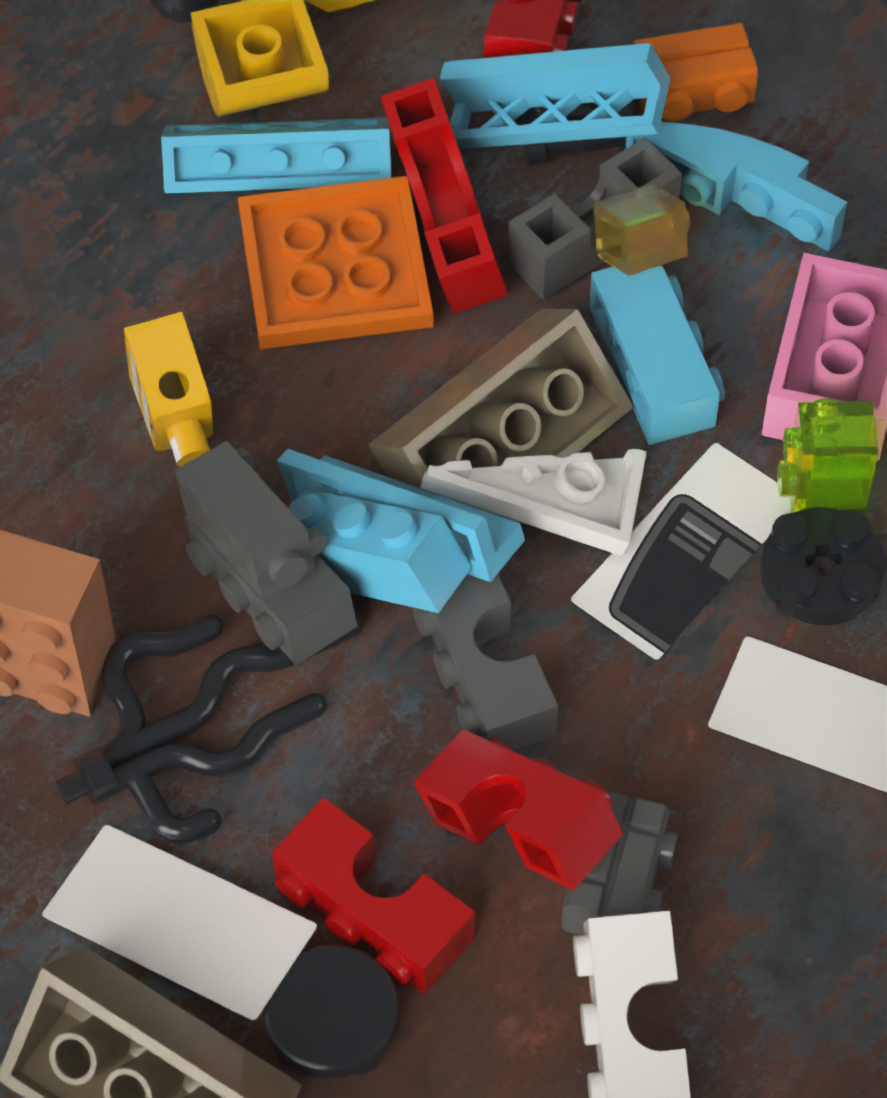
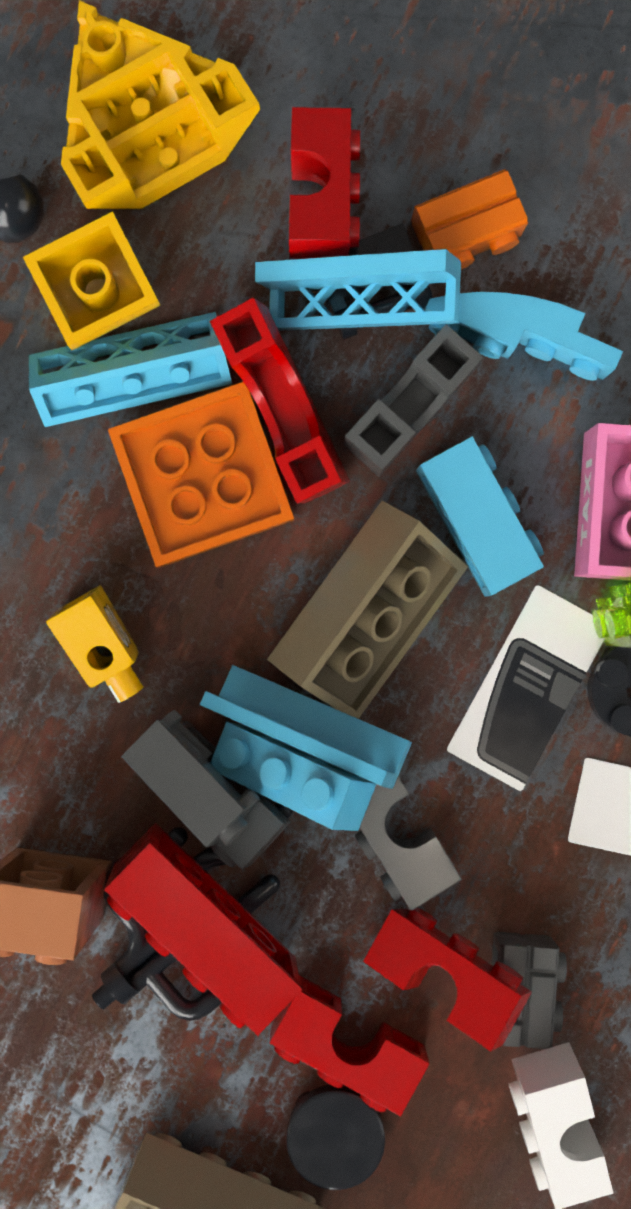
camera: 15 degrees left, 30 degrees up
white sticker [42,825,317,1020] -> none
white wing [420,449,647,556] -> none
clear yellow brick [593,183,690,276] -> none
none -> red brick [104,823,302,1036]

